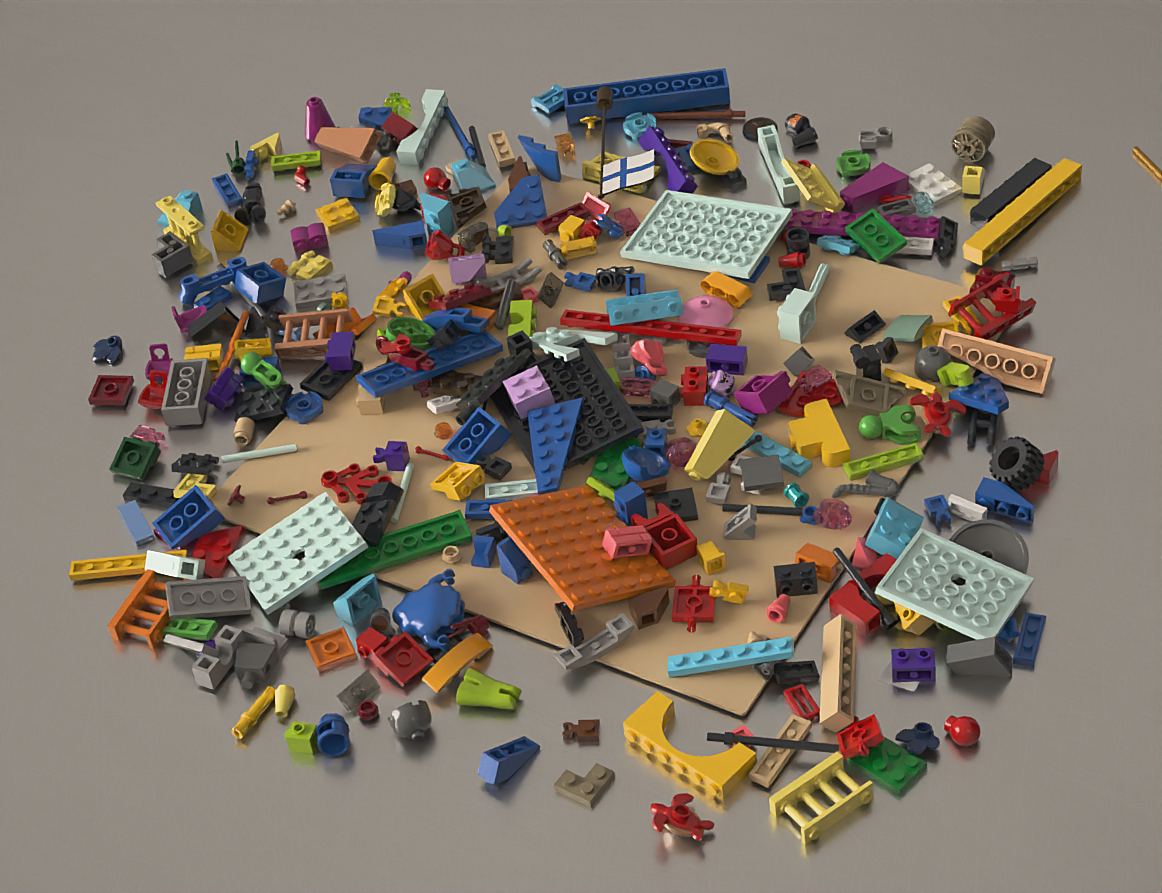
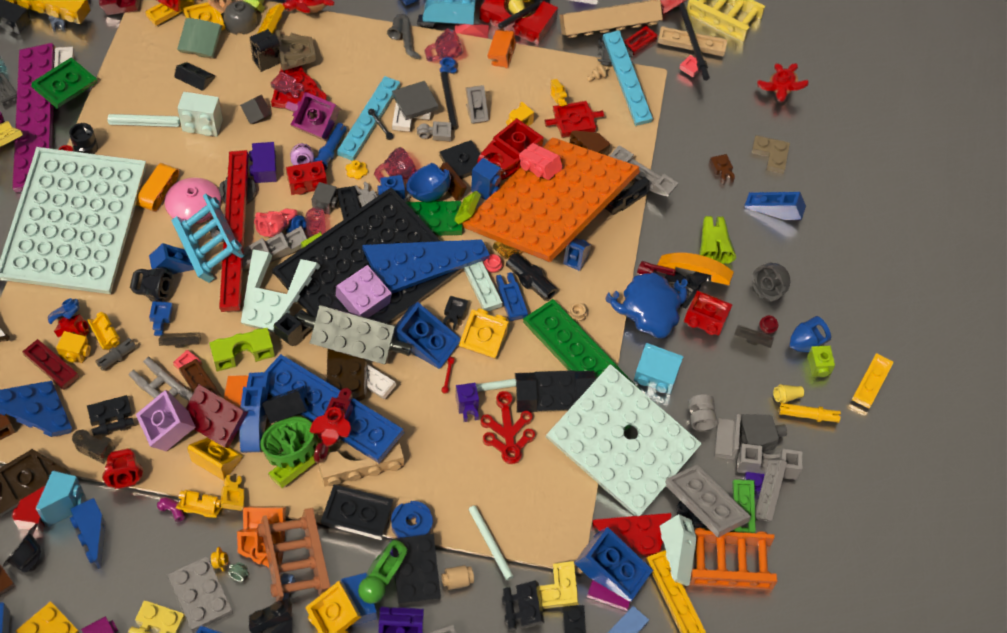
camera: 120 degrees left, 15 degrees up
dark red plant [227,485,245,506] -> none
dark red hinge [267,491,307,504] -> none
orange tile [306,627,358,673] -> none
dark purple brick [325,332,356,371] -> none
red brick [356,627,389,662] -> none
piece [370,608,396,640] -> none
light yellow tile [375,183,396,217] -> none
clear orange plate [434,422,453,440] -> none
blue panel [471,535,497,568] -> none
lime hinge [473,223,512,237] -> none
dark grey axle [495,279,517,330] -> none
coral slope [582,192,612,220] -> none
clear pink plate [614,207,641,237] -> none
yellow arch [623,691,757,799] -> none
light yellow slope [684,409,755,481] -> none
black plate [767,267,806,301] -> none
coral cone [767,594,791,623] -> none
black brick [773,562,818,598] -> none
red cone [778,251,806,269] -> none
teal bush [784,482,809,508] -> none
yellow brick [788,399,851,467] -> none
medium azure plate [817,235,861,255] -> none
lime tile [843,443,924,481] -> none
bright green piece [859,405,922,445] -> none
black tile [874,337,899,363] -> none
black hinge [937,216,958,258] -> none
none -> yellow plate [852,353,894,409]

